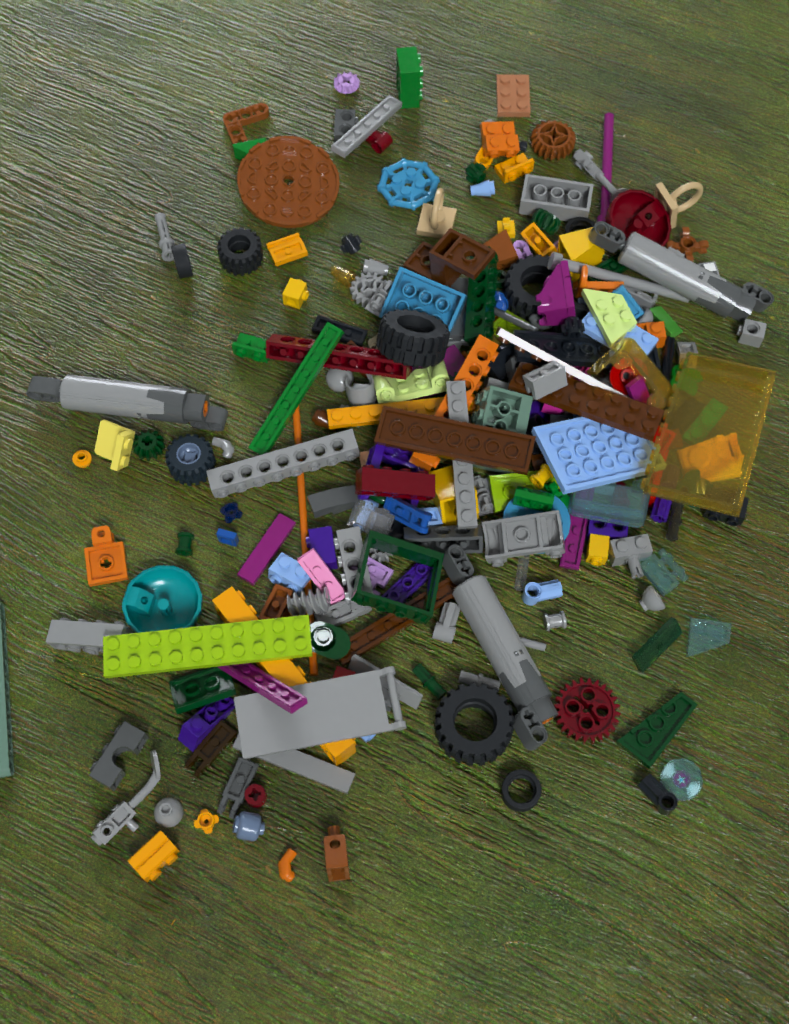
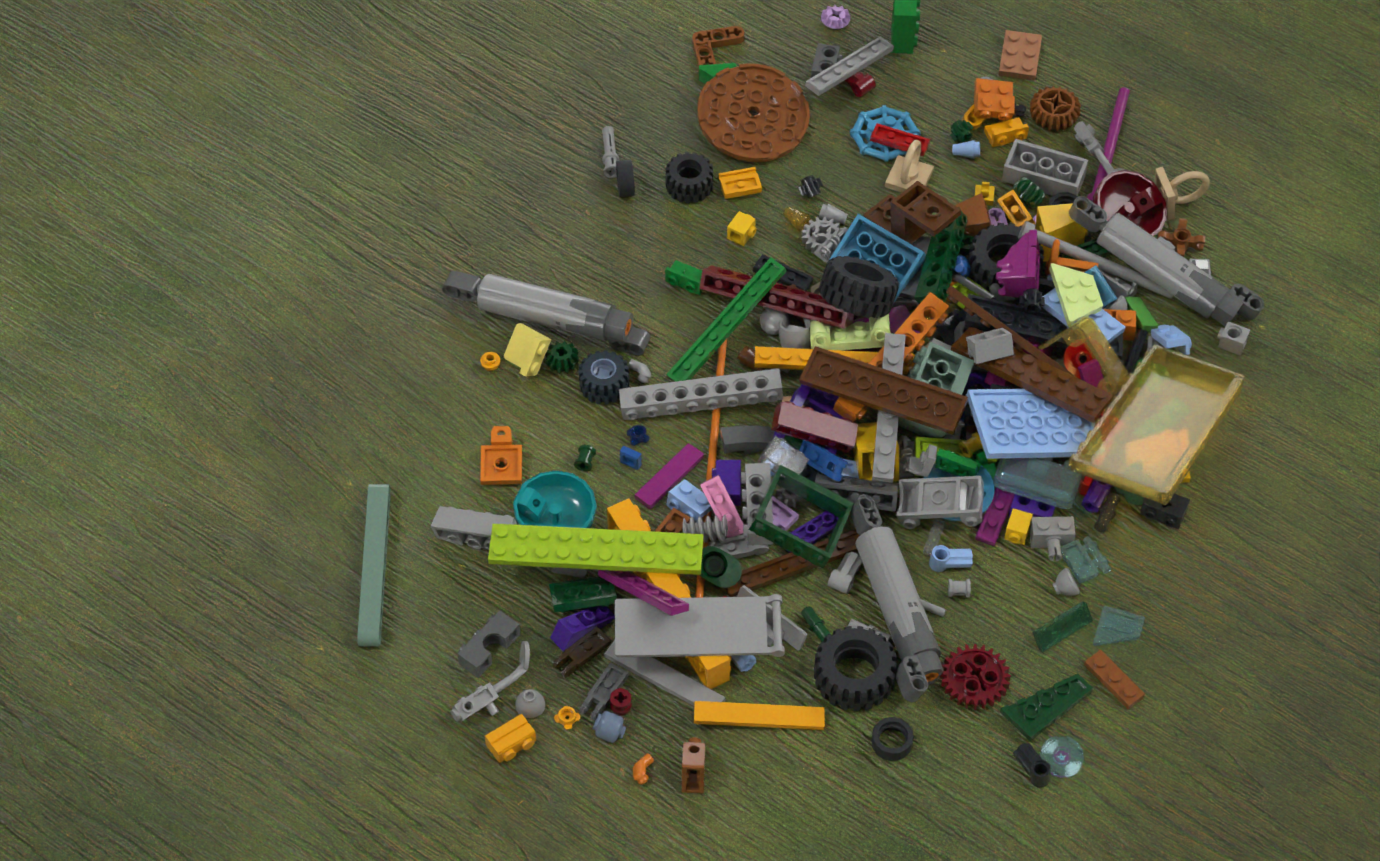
camera: 10 degrees right, 10 degrees down
none -> light orange tile [694,701,825,730]
none -> red tile [870,123,930,157]
none -> light grey bracket [908,444,937,478]
none -> dark orange plate [1084,650,1145,710]
none -> light blue bracket [1151,325,1192,355]

